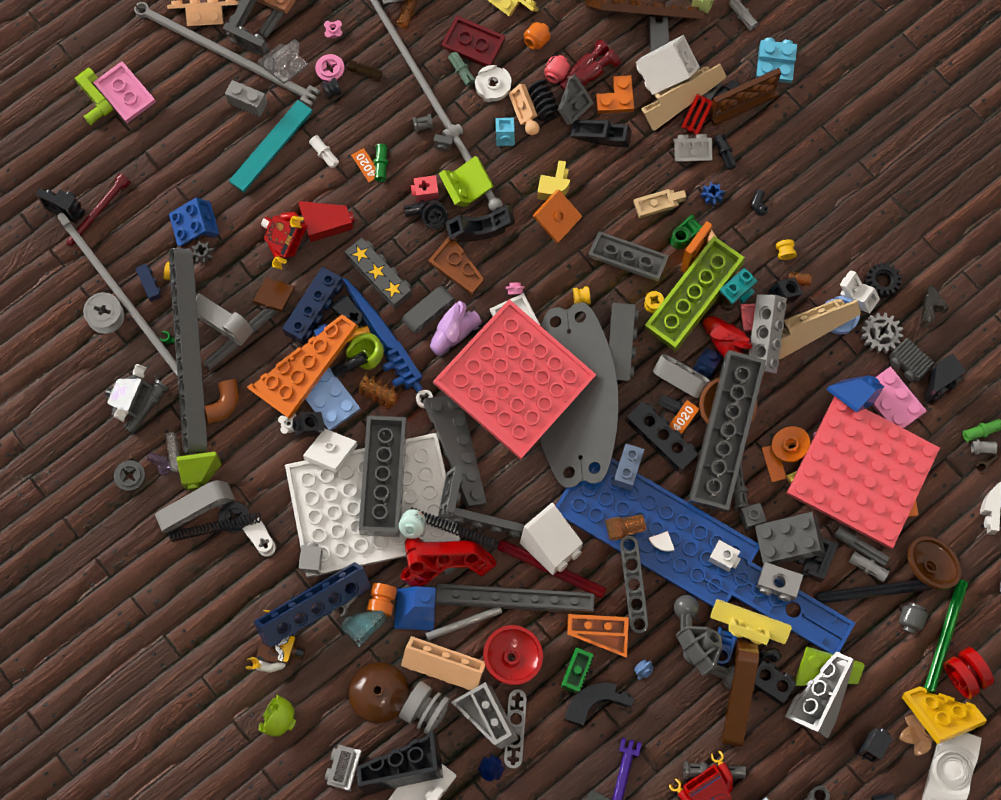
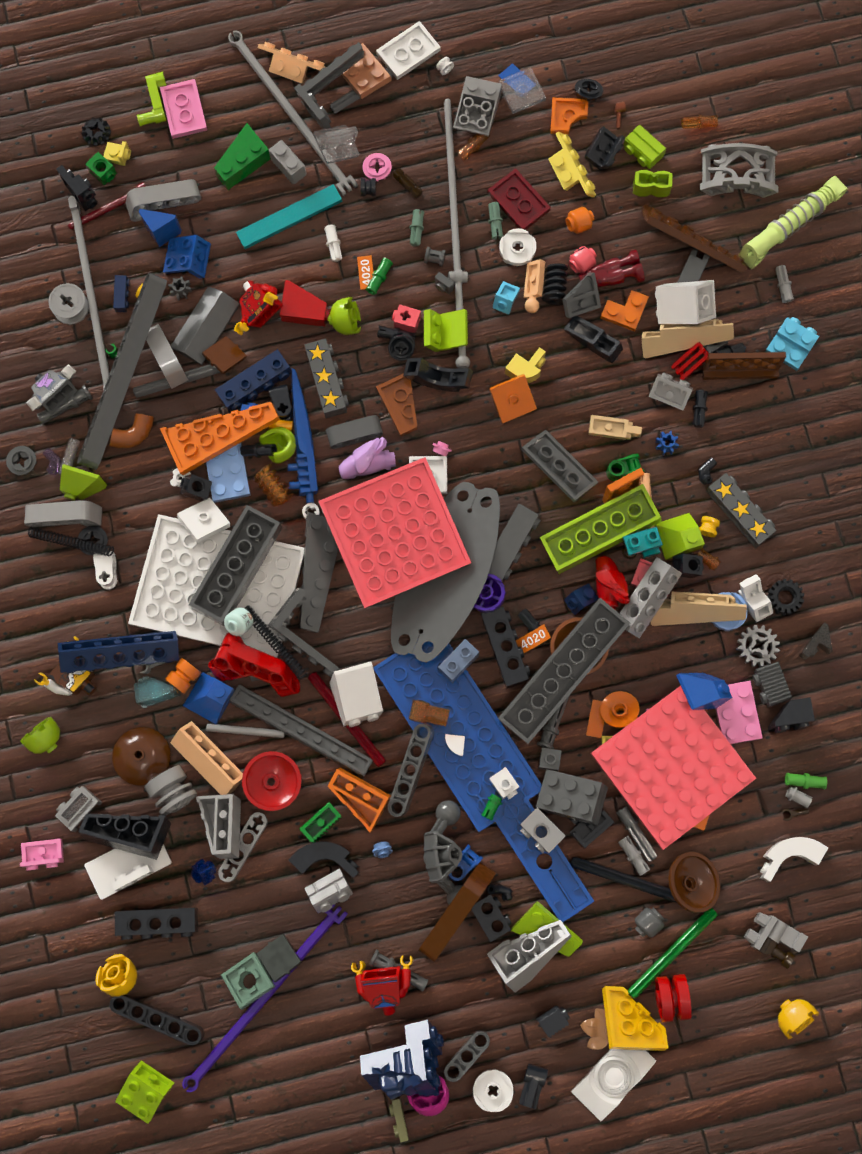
camera: 30 degrees right, 5 degrees up
light grey brick [299,543,323,574] -> none
bright pink plate [324,20,342,38] -> none
yellow wheel [573,286,591,305] -> none
yellow wheel [644,291,664,314] -> none
light grey beam [653,354,710,398] -> none
light yellow bracket [710,599,792,645] -> none
none -> black gear [81,117,111,145]
none -> green brick [85,152,117,186]
none -> light yellow bracket [103,141,131,166]
none -> light grey beam [125,179,201,222]
none -> blue slope [139,209,182,247]
none -> dark grey slope [171,286,240,365]
none -> green wedge [214,123,271,190]
none -> light grey brick [304,868,353,913]
none -> lime cylinder [328,297,361,335]
none -> sand green axle [409,209,424,247]
none -> dark purple cylinder [473,574,506,613]
none -> green pin [481,794,502,820]
none -> lime slope [654,513,705,560]
none -> dark grey brick [706,473,777,549]

